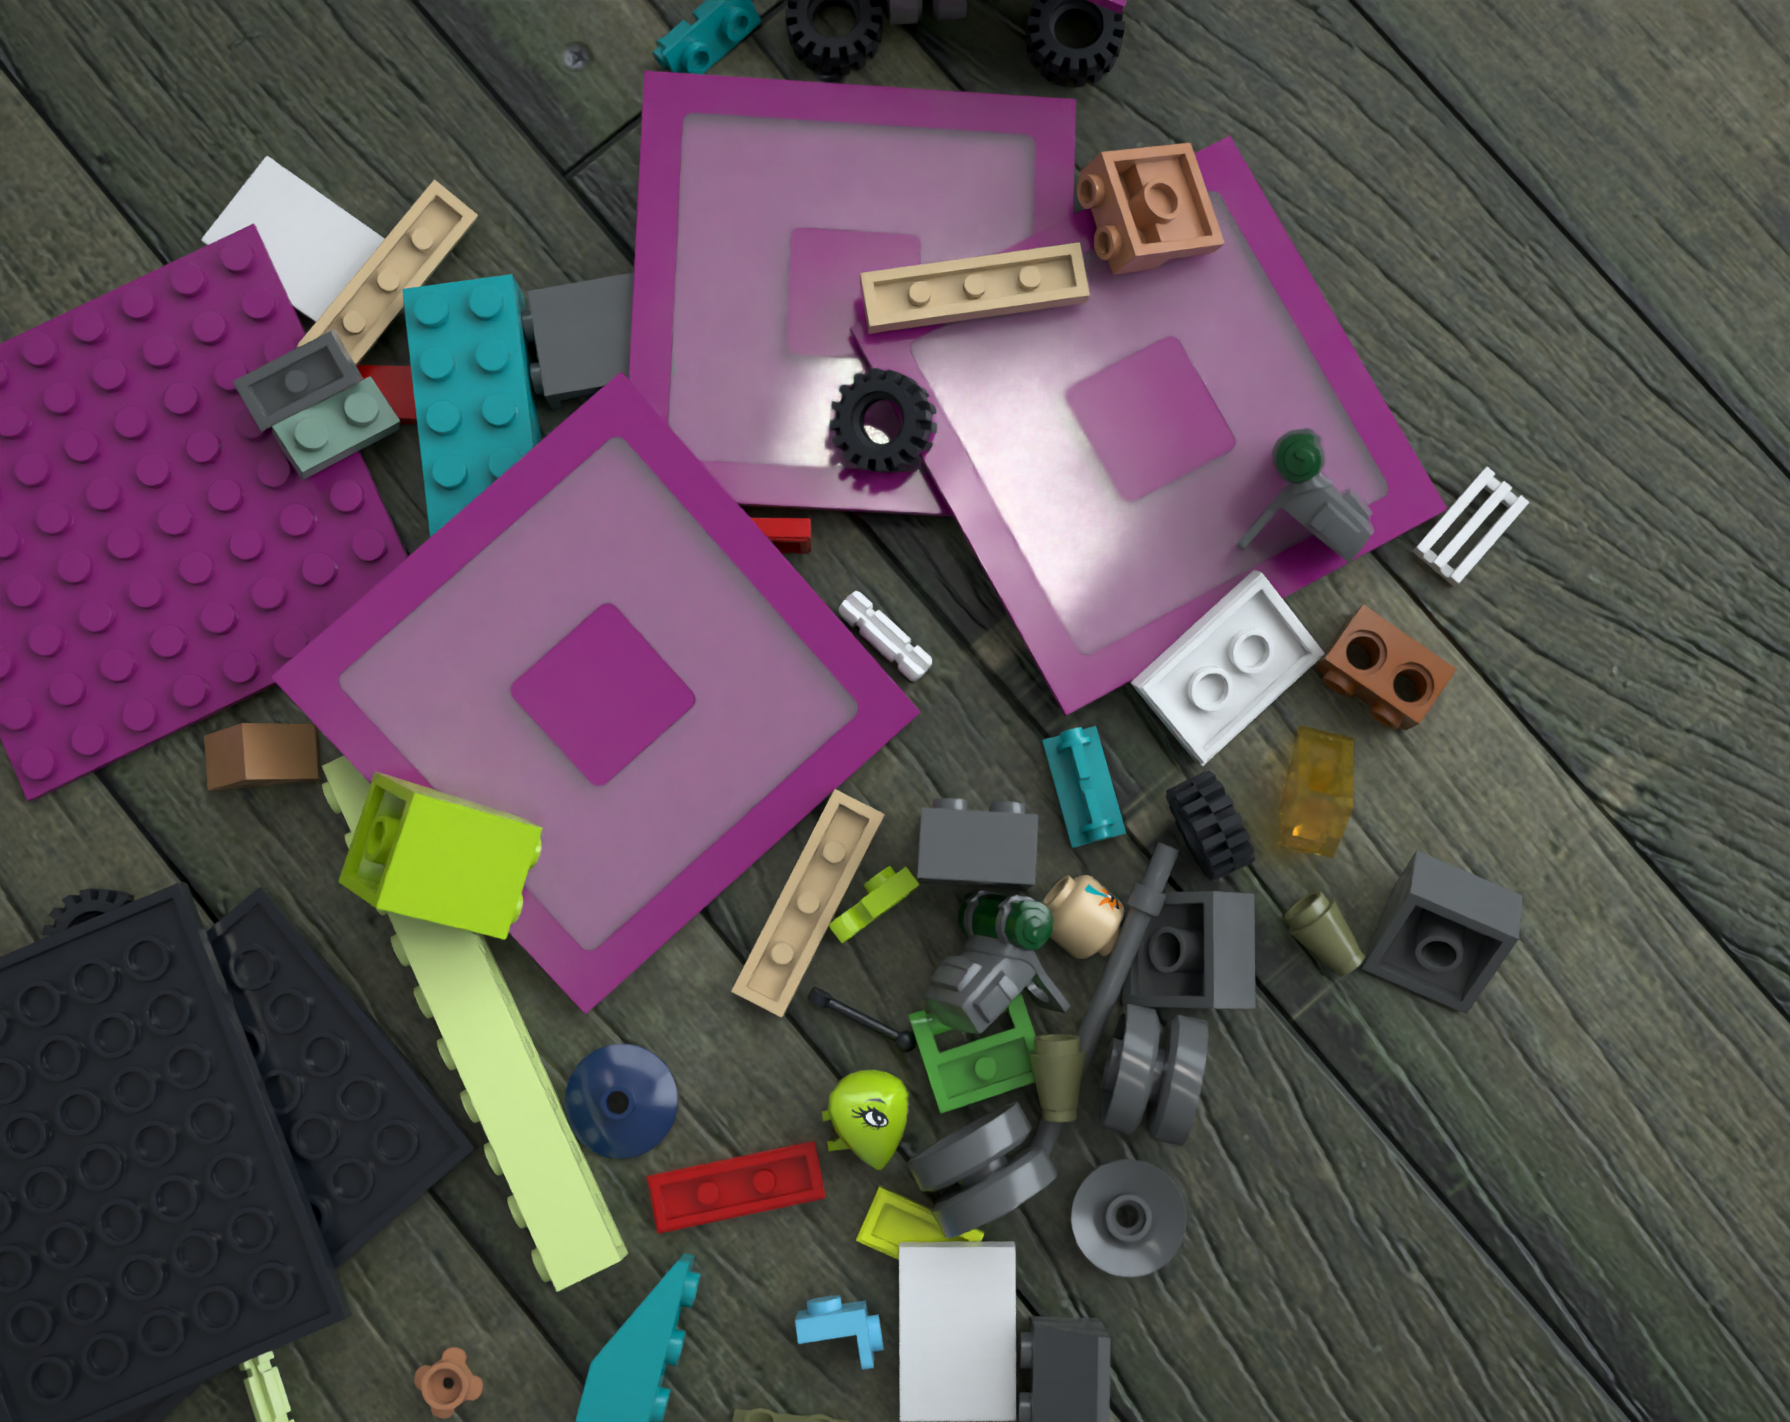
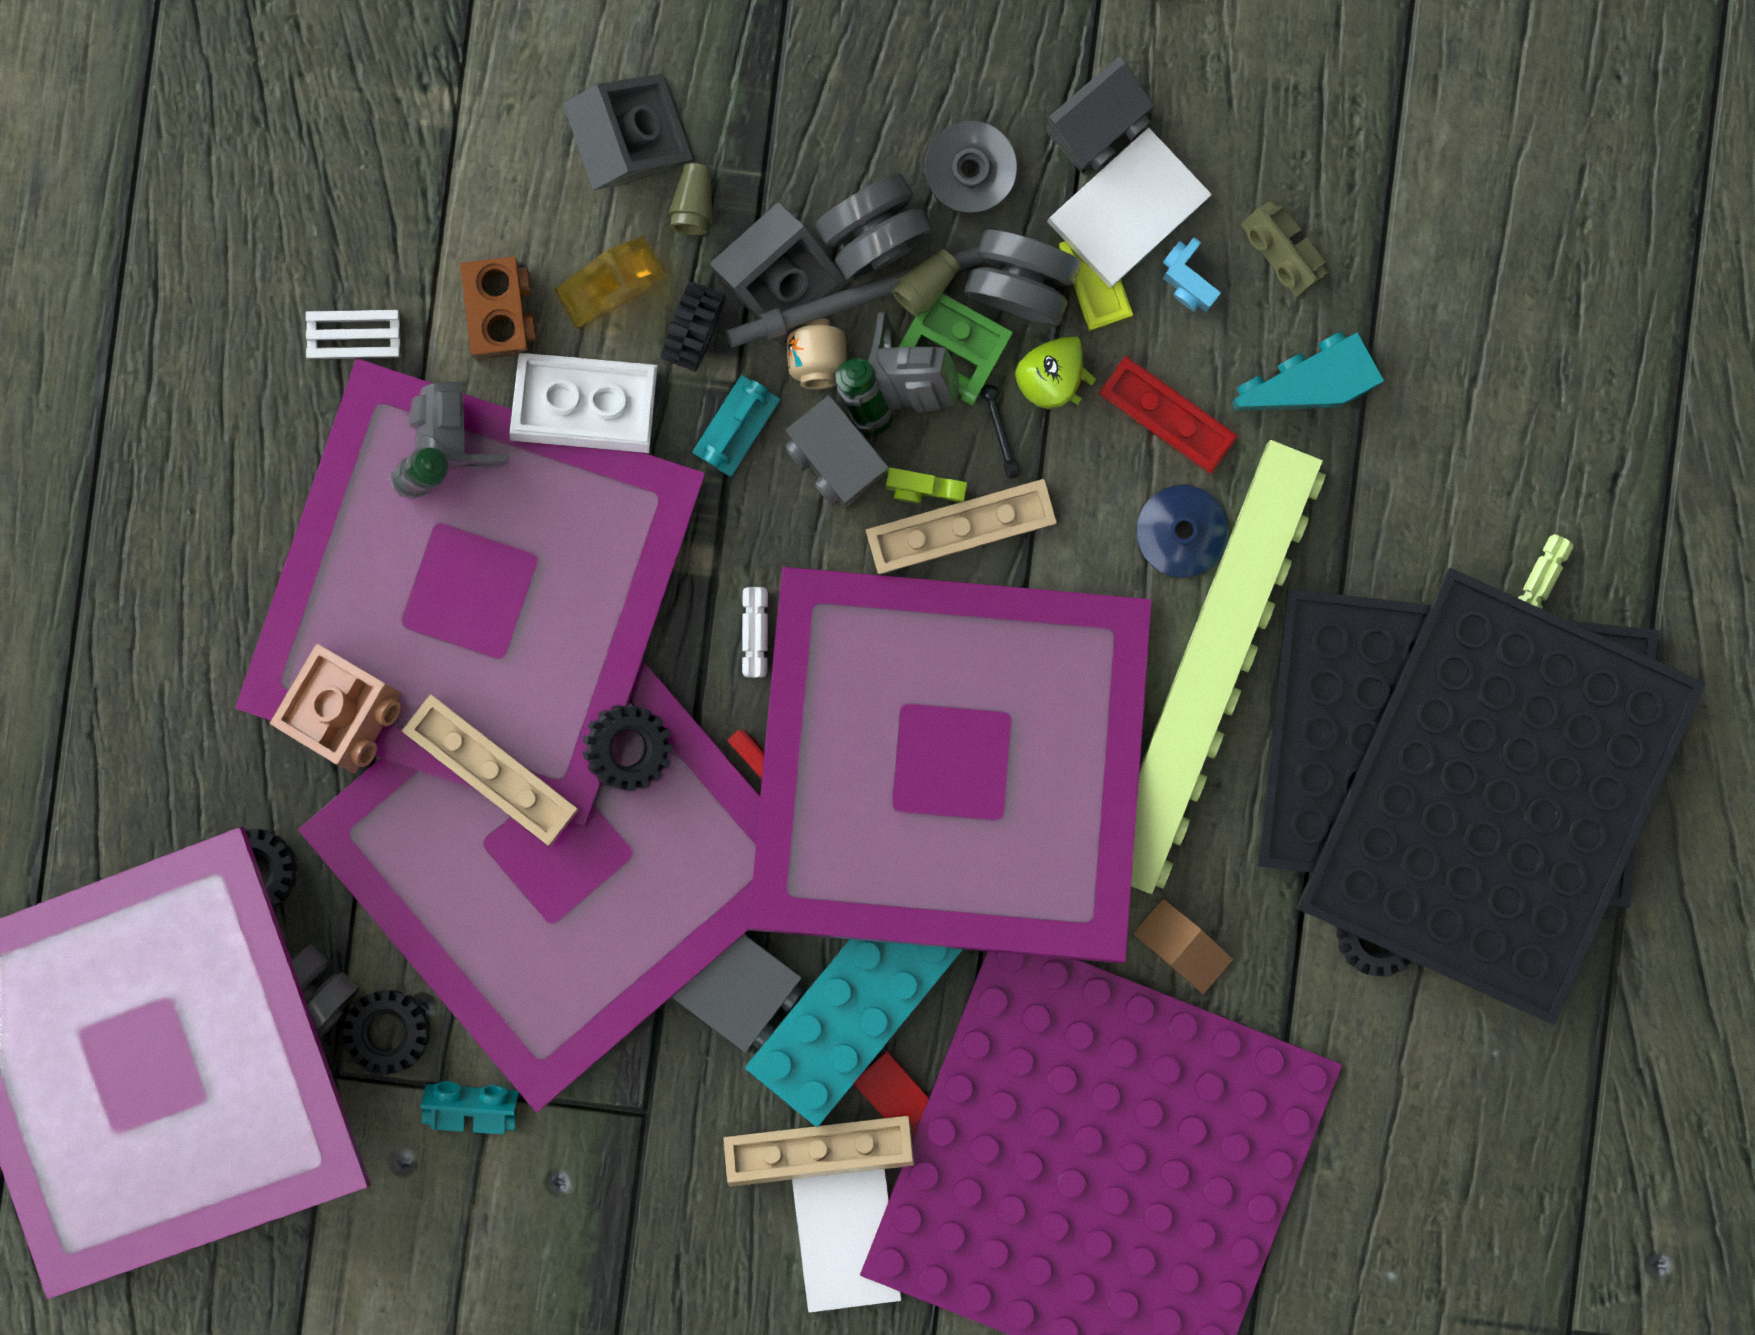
camera: 135 degrees left, 5 degrees up
dark grey plate [232,329,363,432] -> none
sand green plate [272,376,400,480] -> none
lime slope [338,771,543,940] -> none
nougat plate [414,1347,484,1419] -> none

